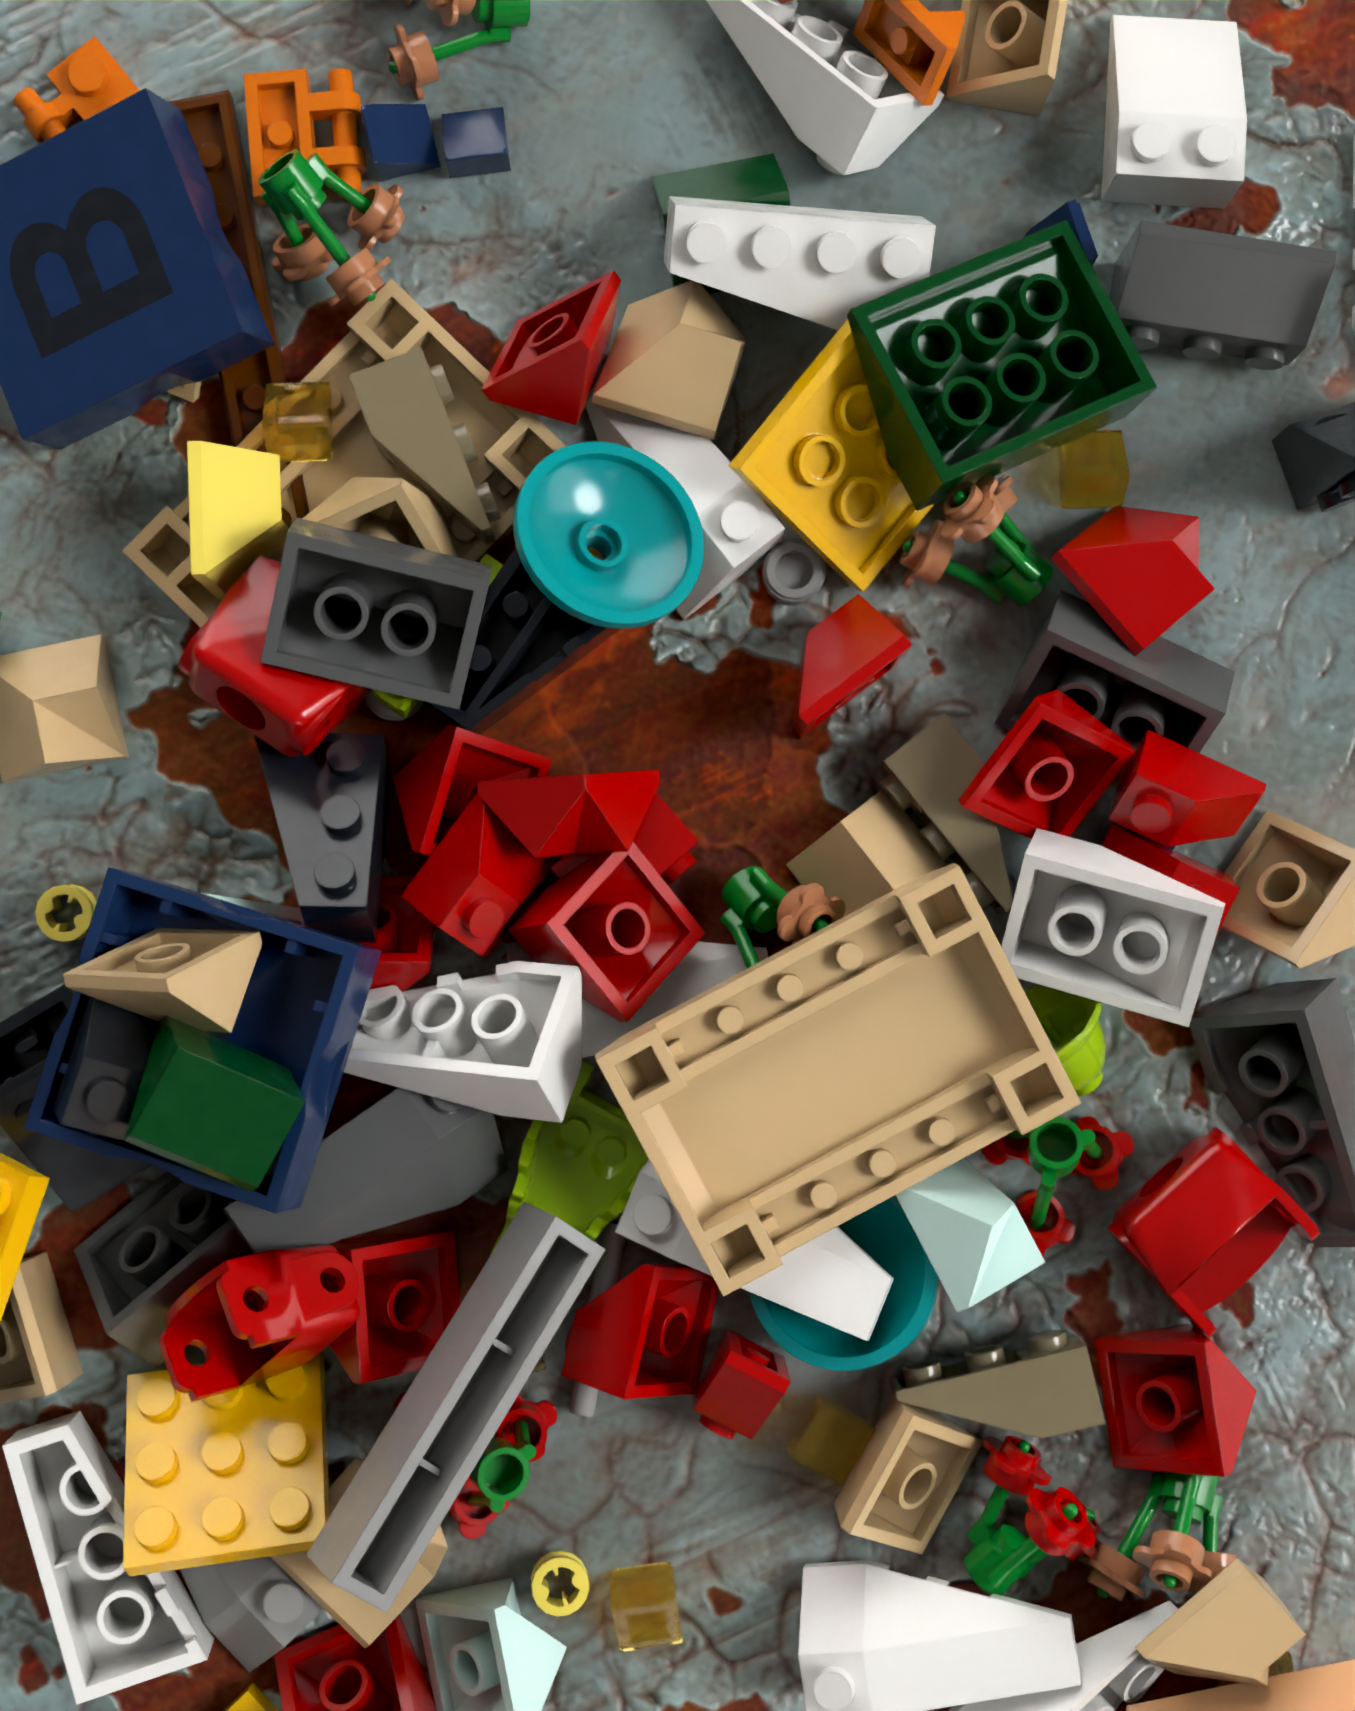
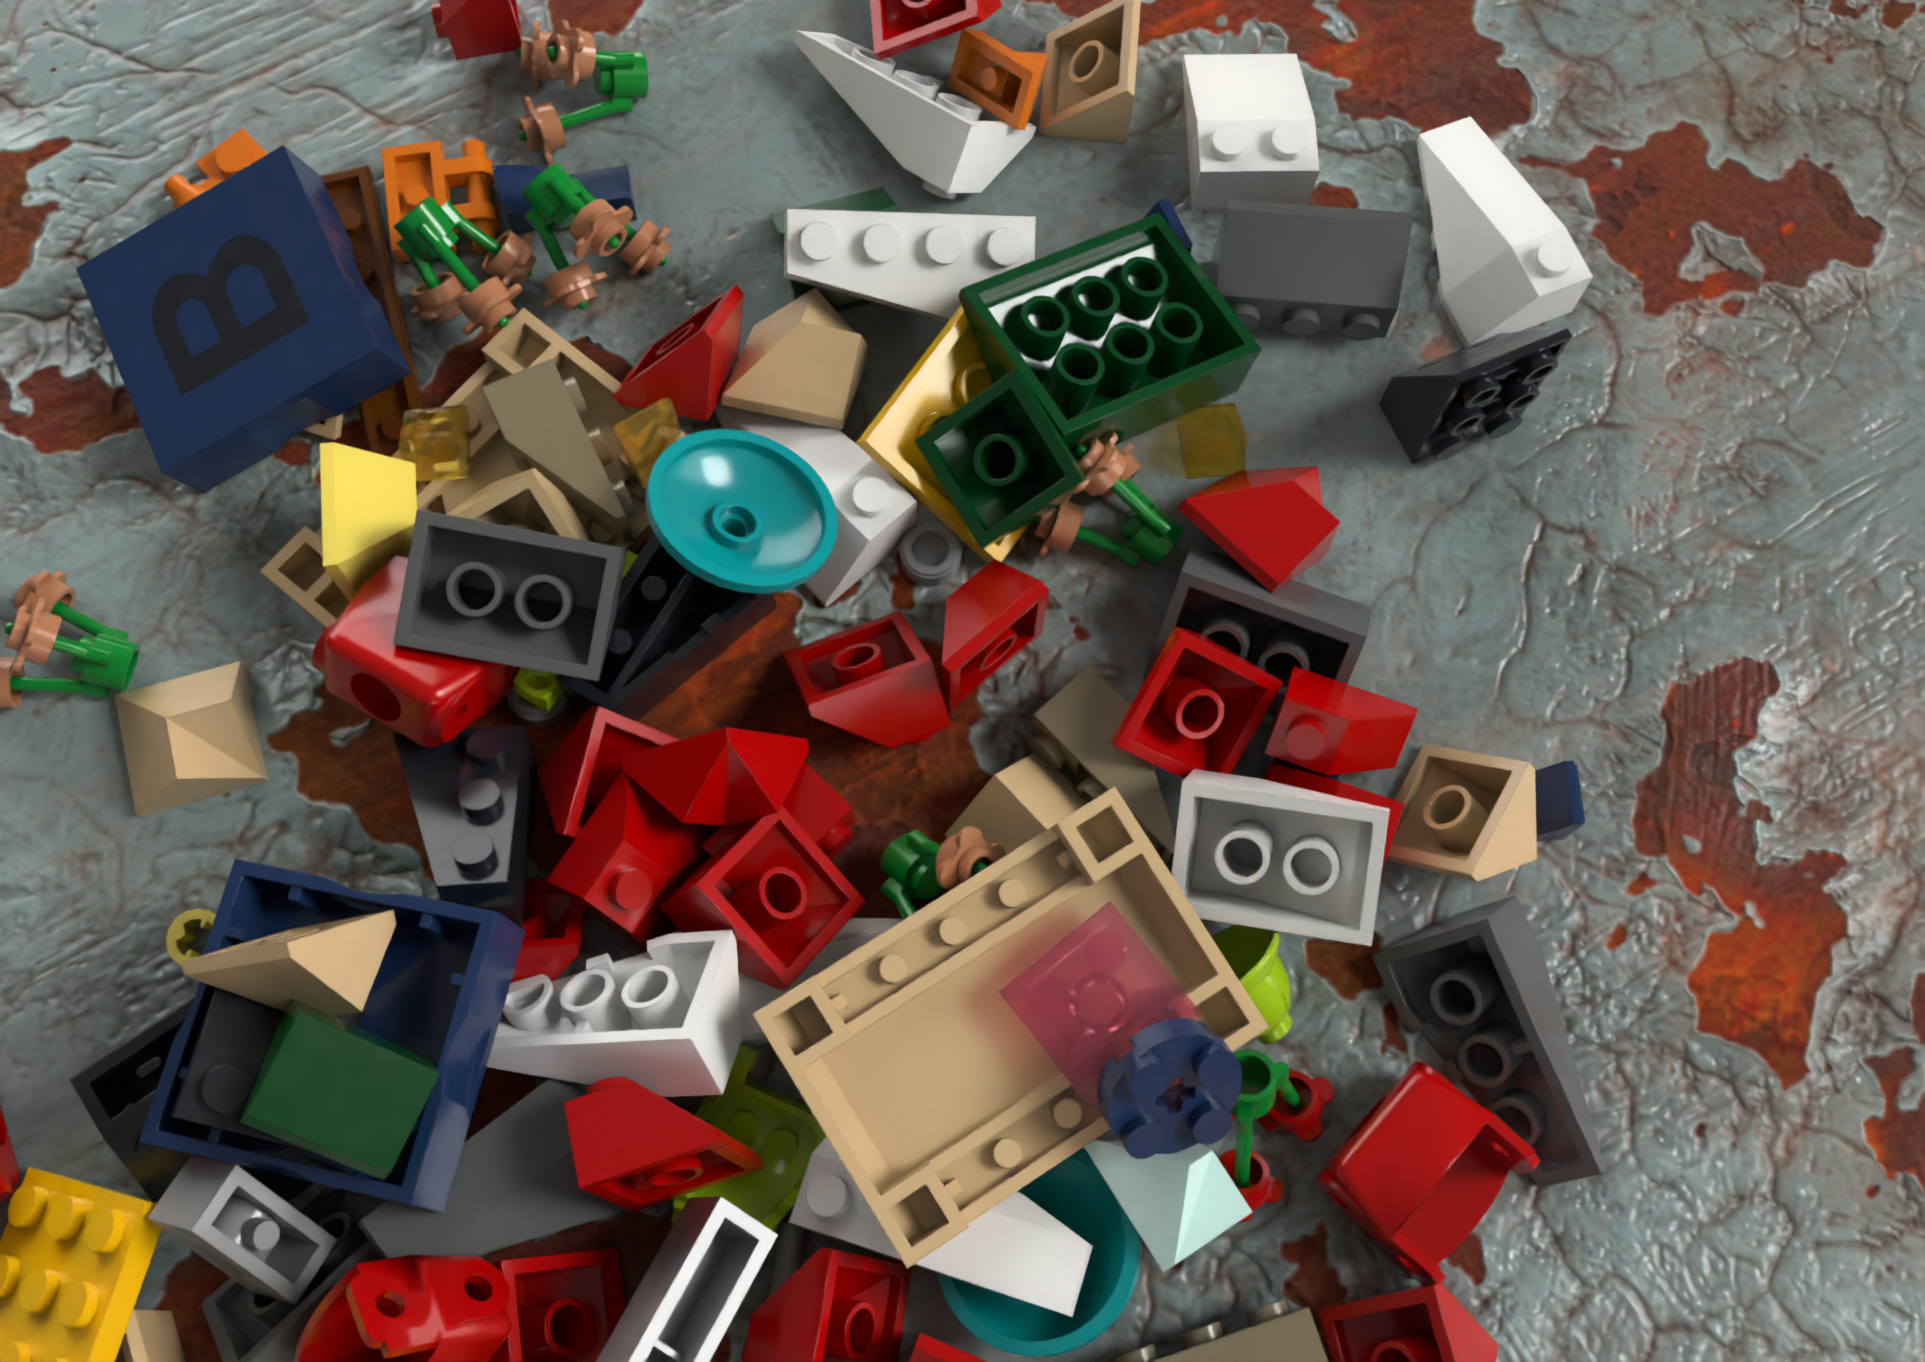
camera: 10 degrees left, 15 degrees down
none -> light grey brick [147,1155,337,1305]
none -> nougat plant [522,163,672,312]
none -> red slope [563,1077,764,1212]
none -> clear yellow slope [613,397,681,488]
none -> red slope [783,610,951,748]
none -> dark green slope [914,369,1087,549]
none -> clear pink plate [999,901,1202,1107]
none -> dark blue plate [1097,1018,1242,1159]

